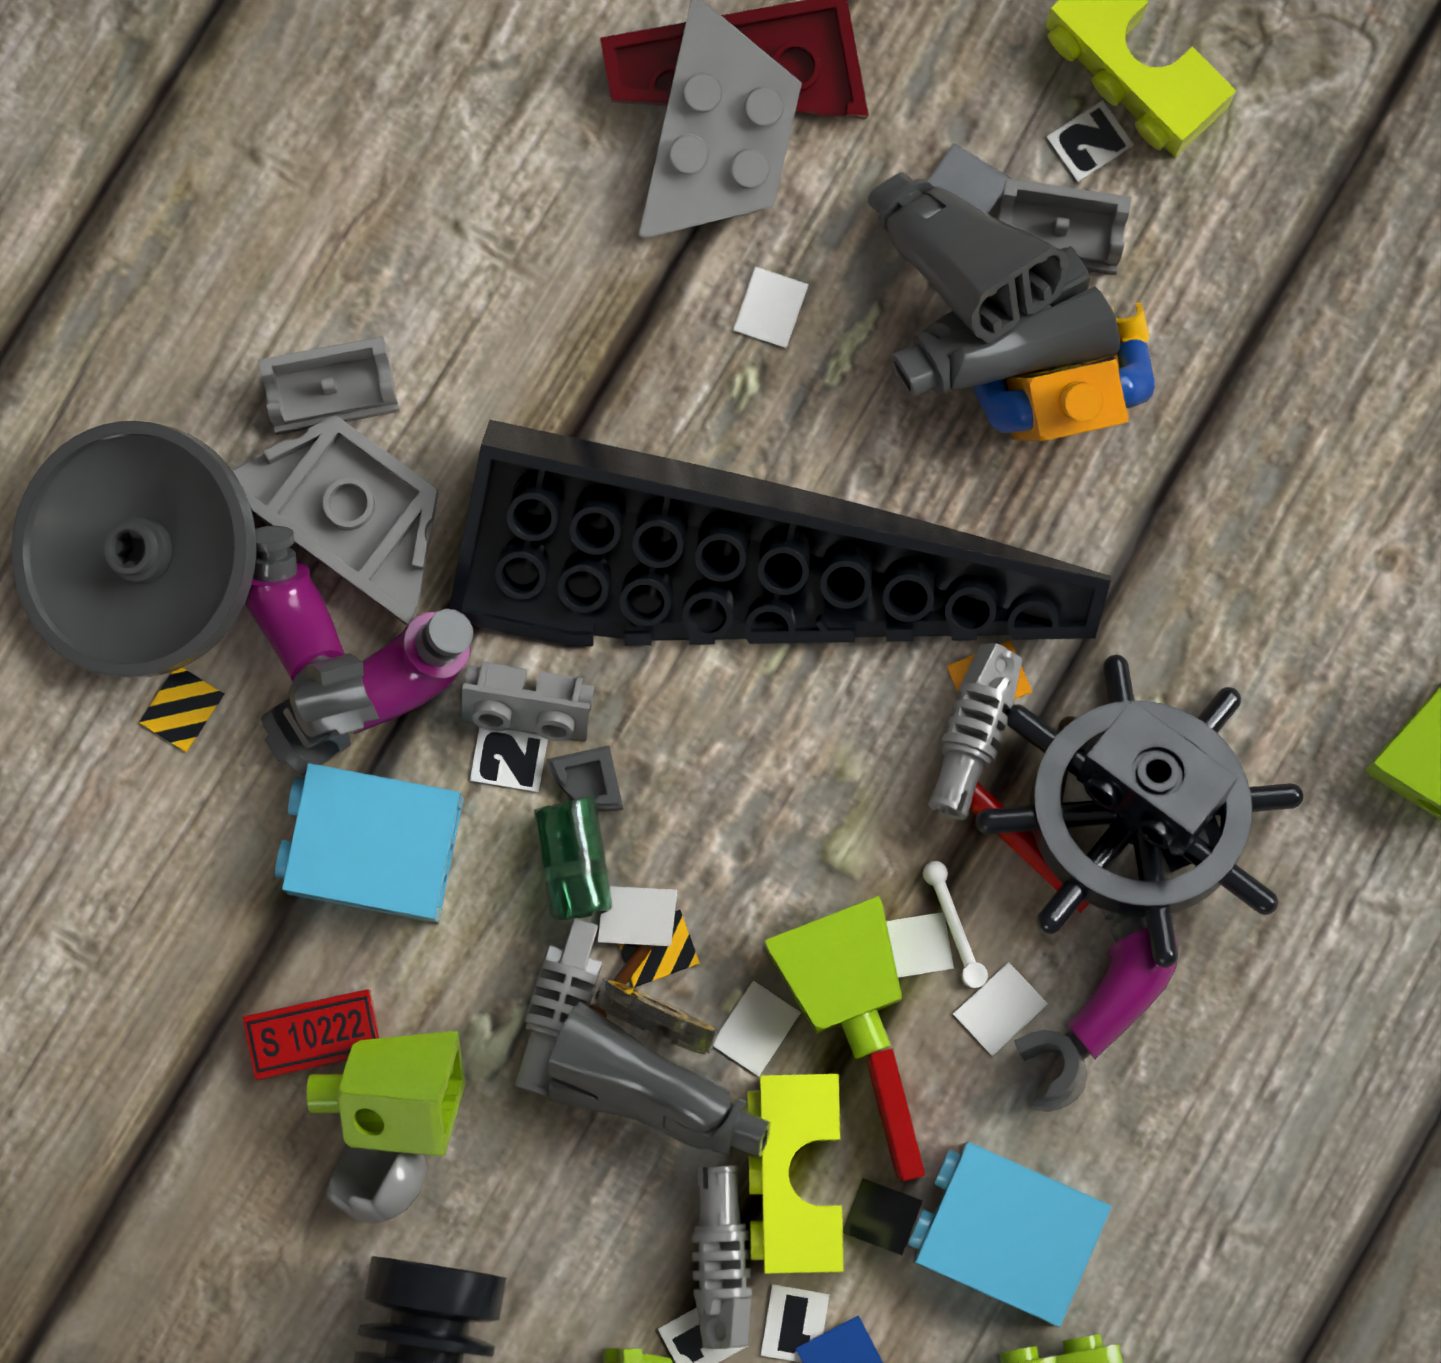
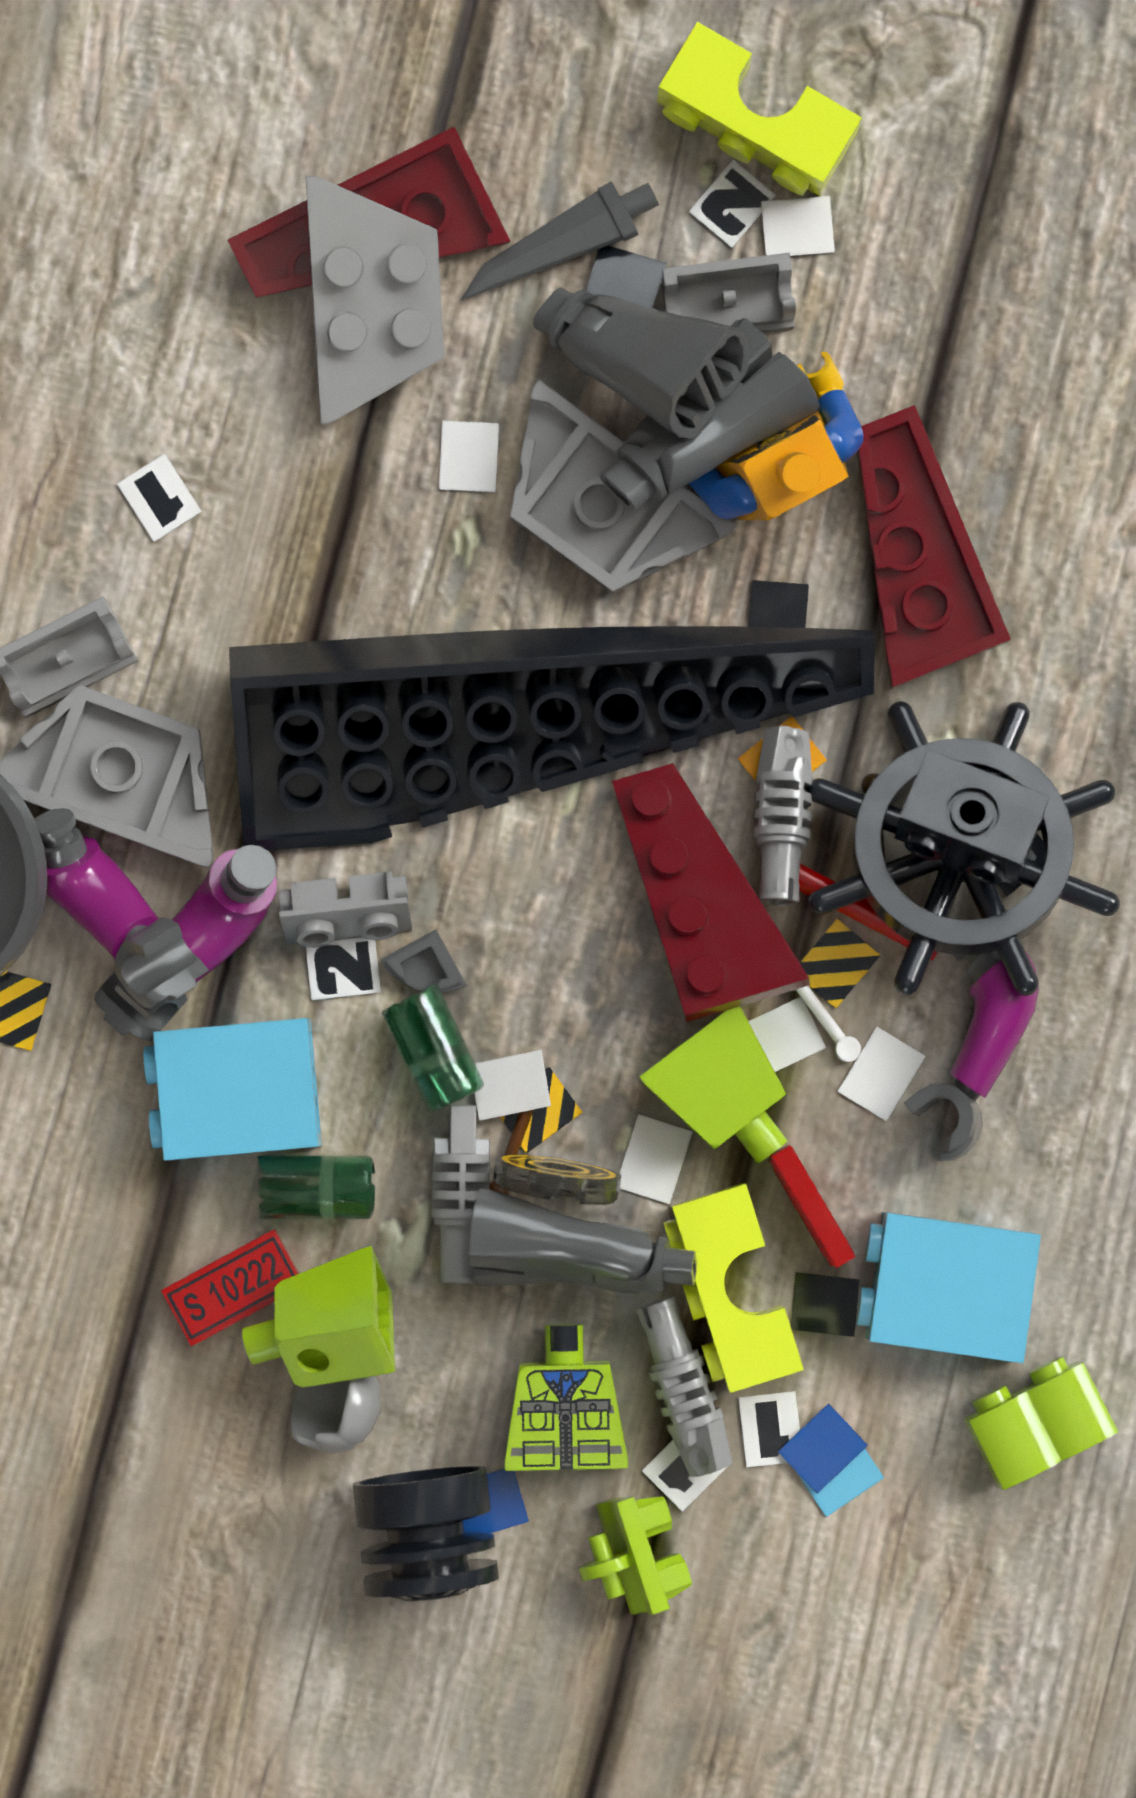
camera: 15 degrees left, 5 degrees up
none -> white sticker [117,454,202,542]
none -> clear green arm [257,1155,375,1219]
none -> dark grey bar [460,181,659,301]
none -> blue sticker [464,1469,529,1534]
none -> torso [505,1324,628,1471]
none -> light grey wing [510,380,736,594]
none -> dark red wing [612,763,810,1022]
none -> black sticker [749,580,809,628]
none -> white sticker [761,196,835,256]
none -> sticker [800,919,881,1008]
none -> dark red wing [857,405,1011,689]

